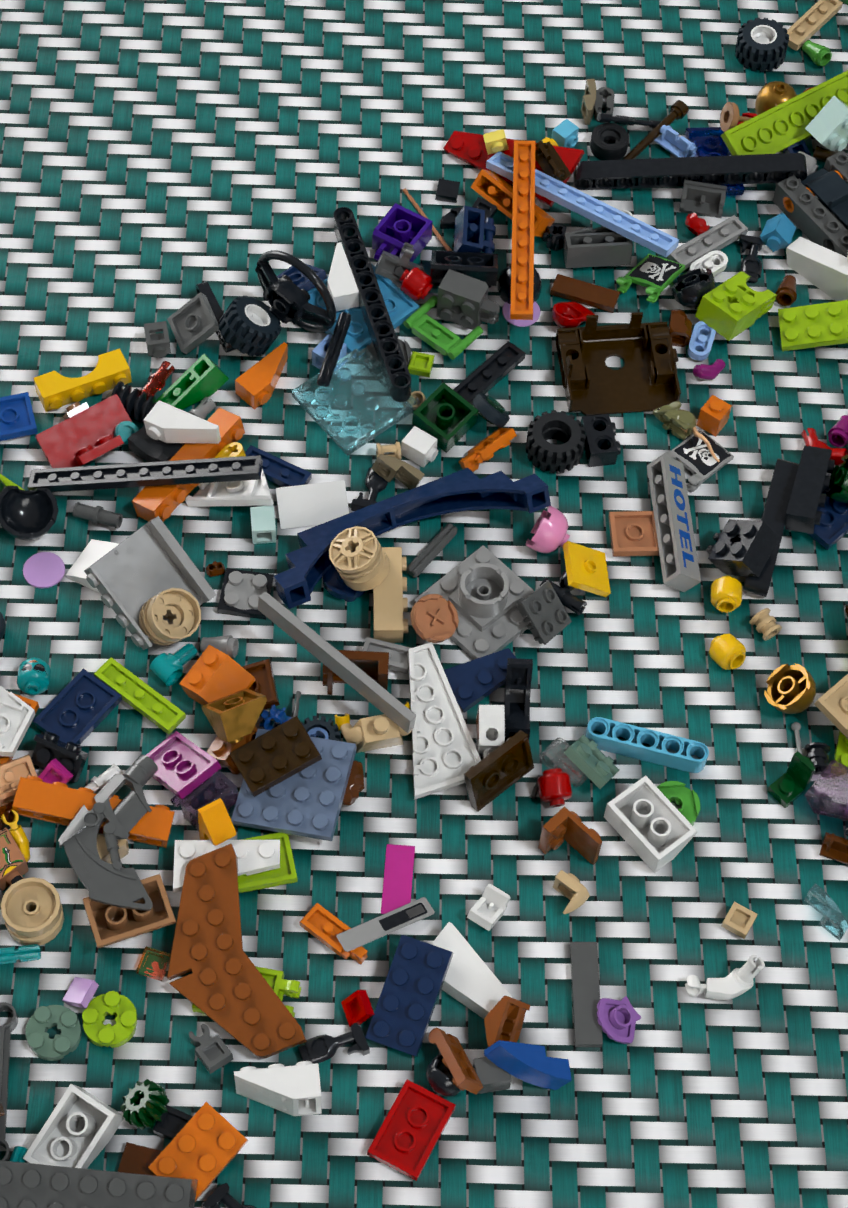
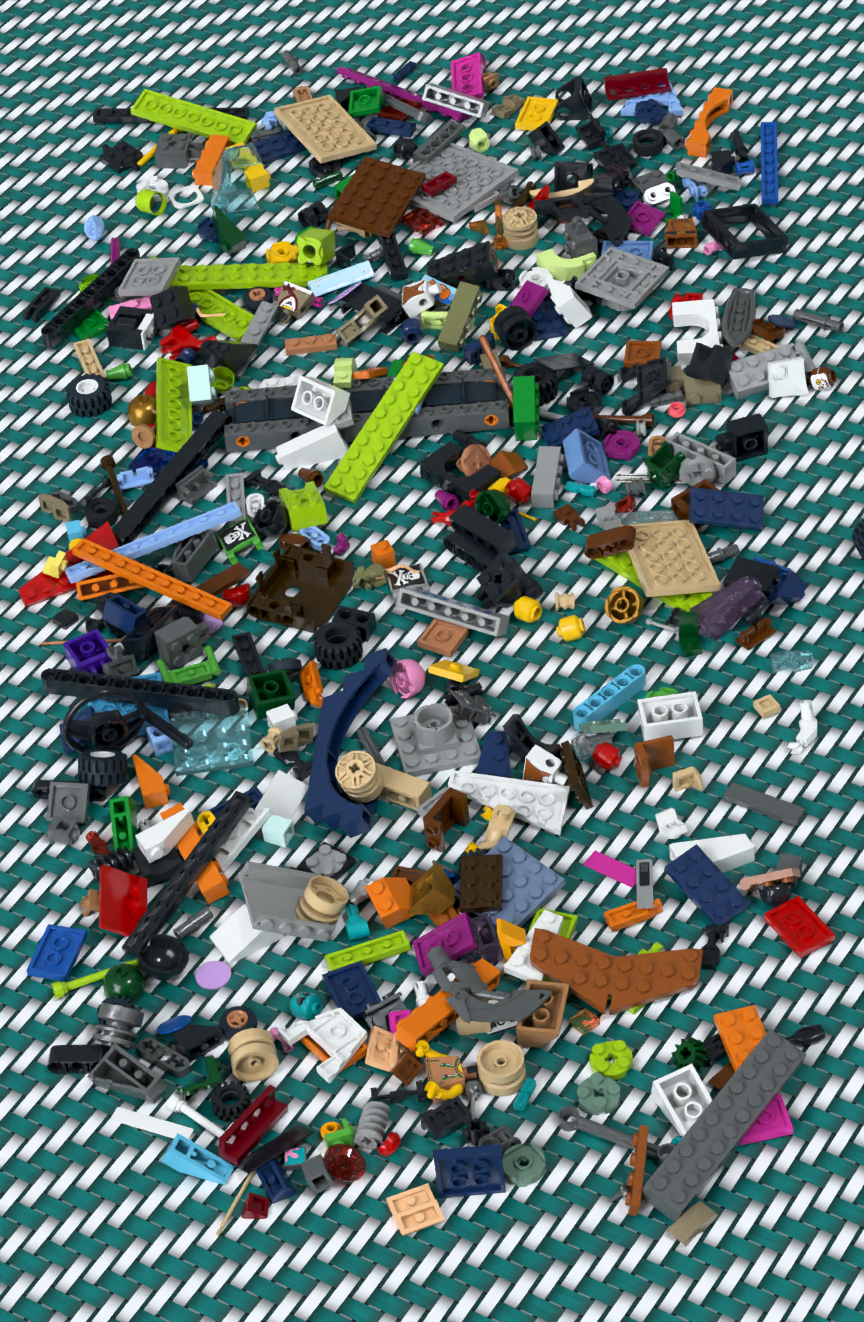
camera: 50 degrees left, 15 degrees down
yellow arch [33,348,132,412] -> none
lavender tile [62,977,99,1009] -> none
teal tile [114,421,138,445] -> none
dark grey plate [189,1024,233,1074] -> none
white slope [234,1061,322,1116] -> none
light grey tile [258,592,416,733] -> none
white slope [327,242,359,311] -> none
red plate [341,990,374,1027] -> none
red head [399,267,433,300] -> none
nougat tile [410,594,459,643] -> none
dark orange slope [484,995,530,1047] -> none
blue slope [484,1040,572,1090] -> none
dark brown hinge [535,141,572,182] -> none
medium lavender animal [597,996,641,1044] -> none
red plate [685,213,710,236] -> none
dark azure brick [760,213,797,252] -> none

